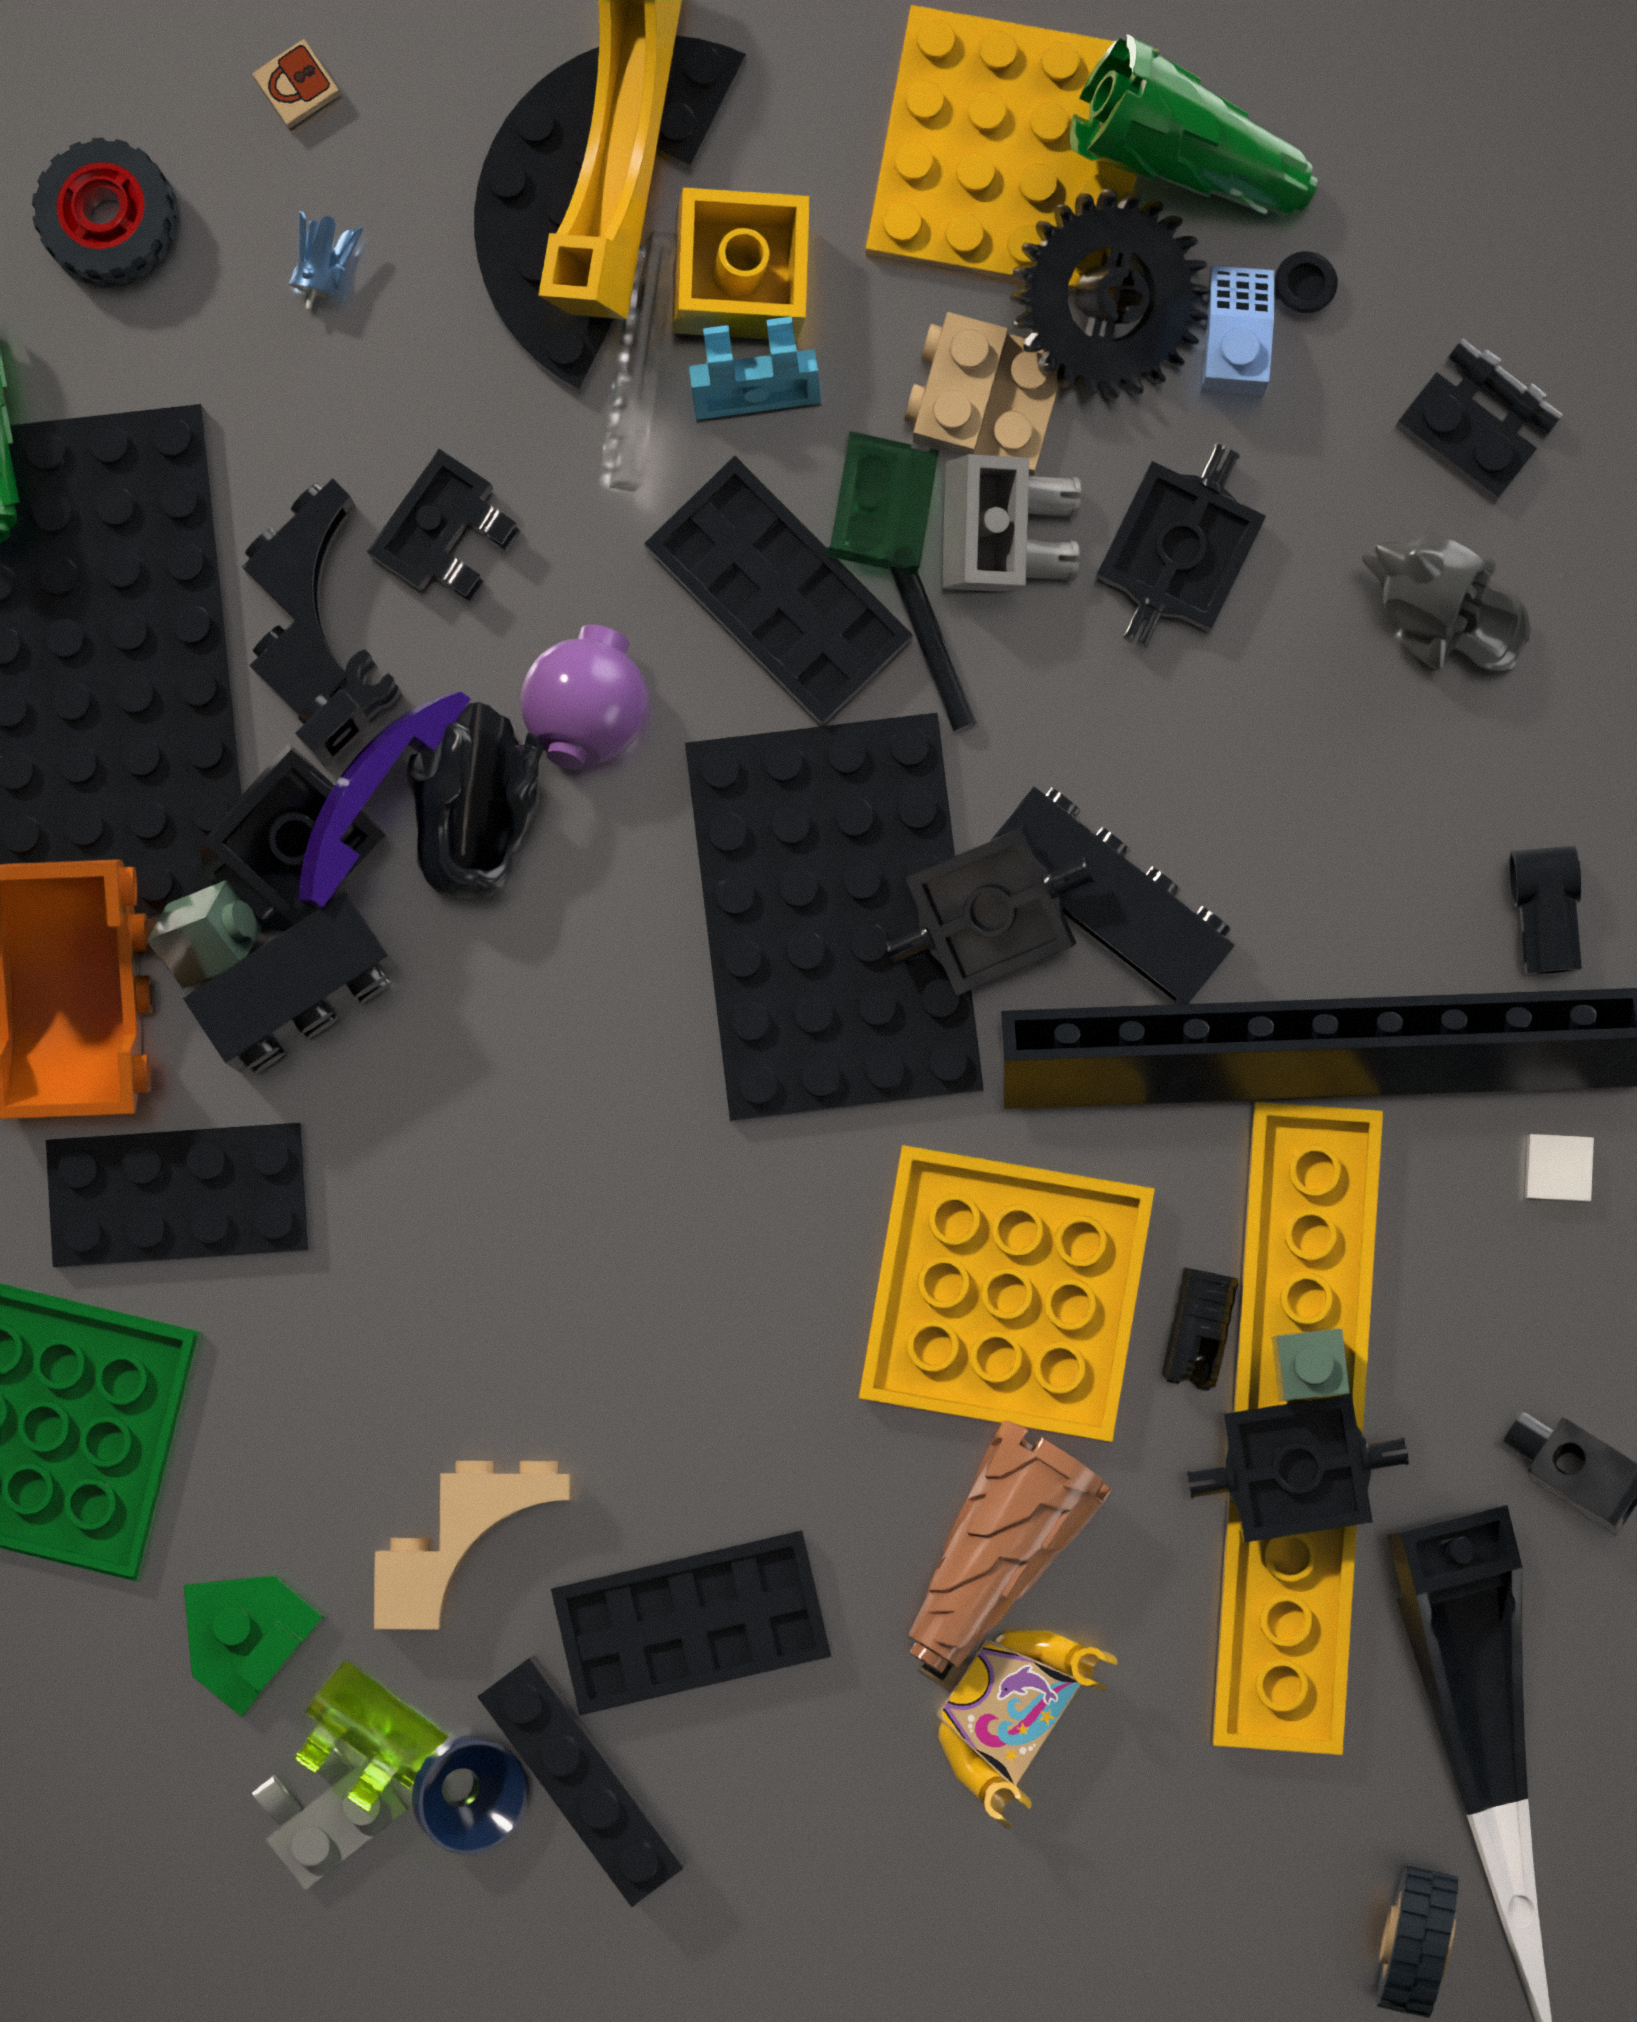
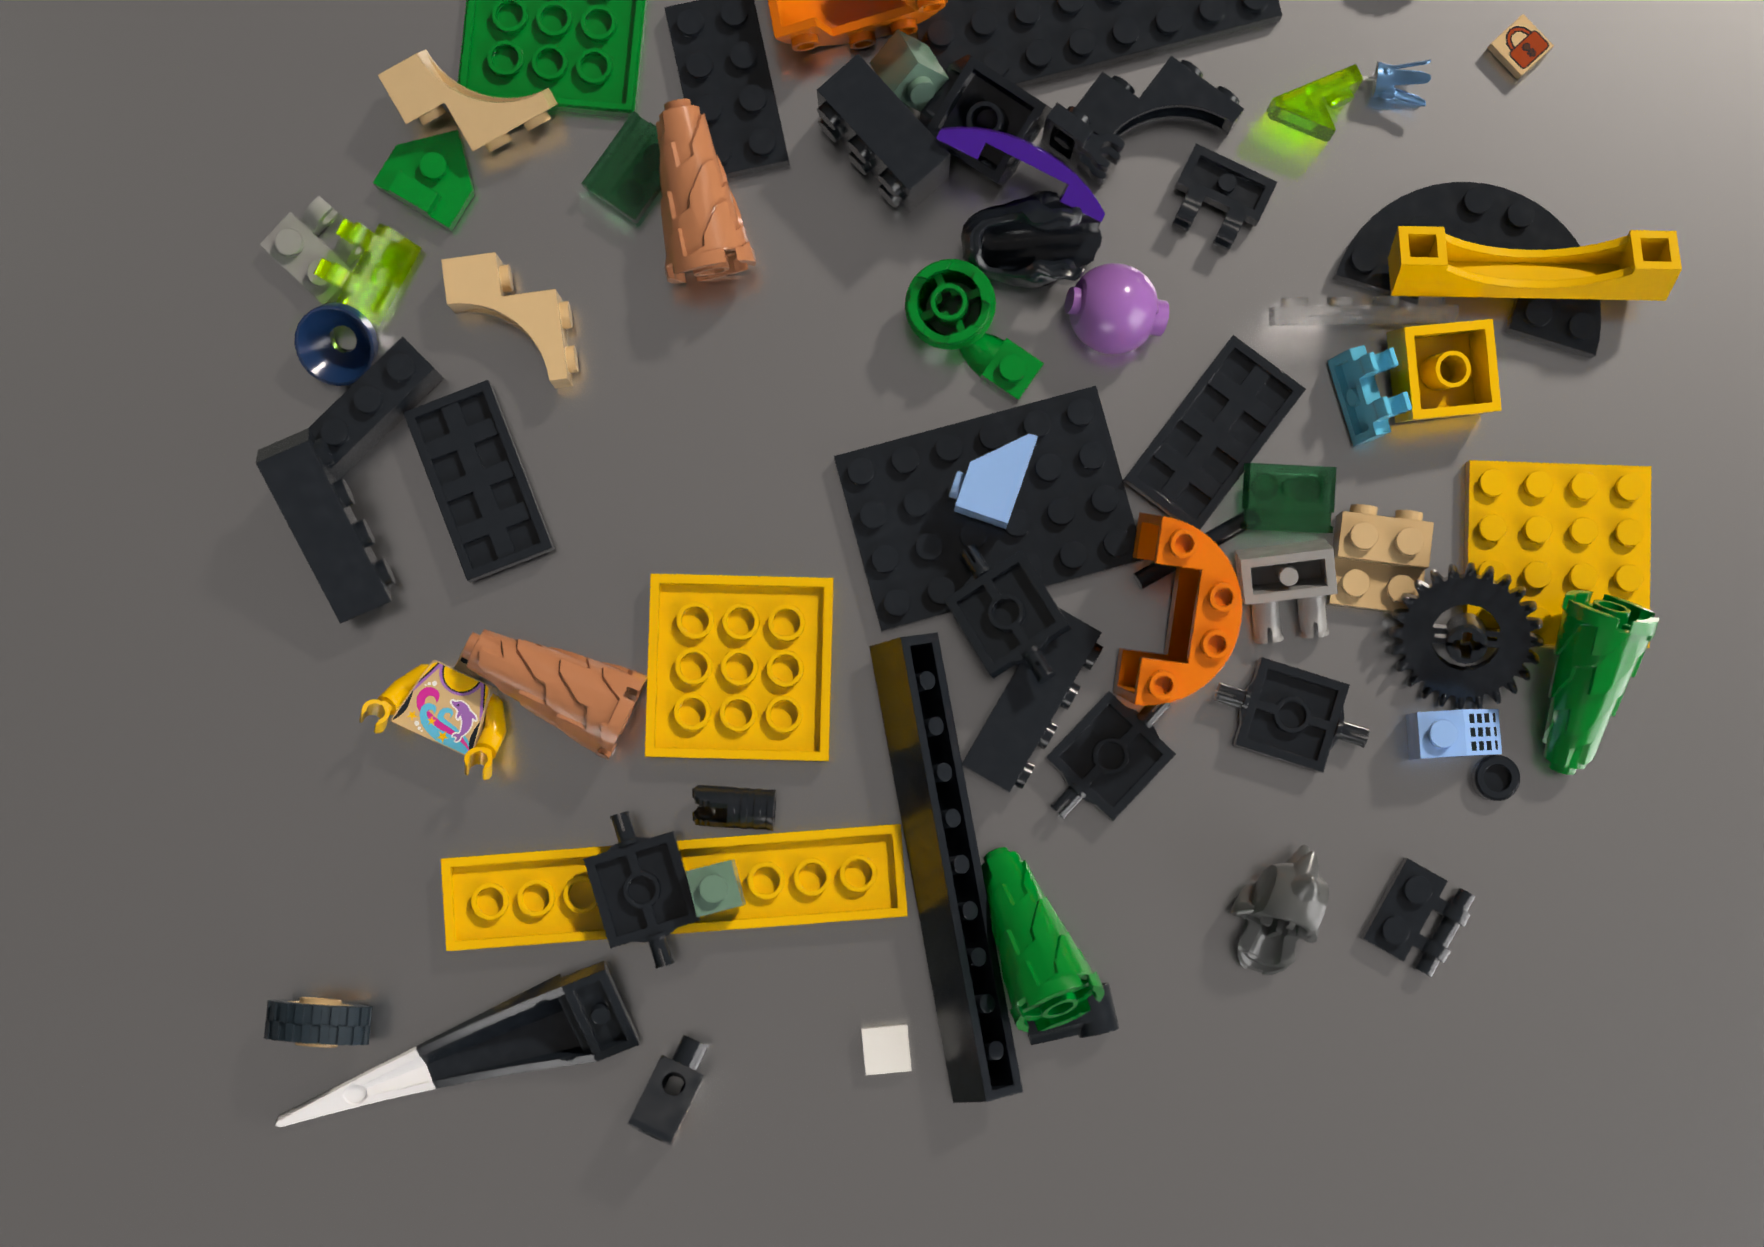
camera: 80 degrees right, 0 degrees up
none -> black brick [256,428,395,624]
none -> tan arch [378,50,558,153]
none -> clear green plate [581,111,661,224]
none -> nougat cone [656,99,756,283]
none -> green cone [905,259,996,350]
none -> light blue slope [949,434,1038,529]
none -> green plate [959,333,1044,403]
none -> green cone [981,847,1104,1032]
none -> black plate [1045,691,1176,821]
none -> orange cylinder [1113,512,1242,705]
none -> clear neon green slope [1266,64,1363,142]

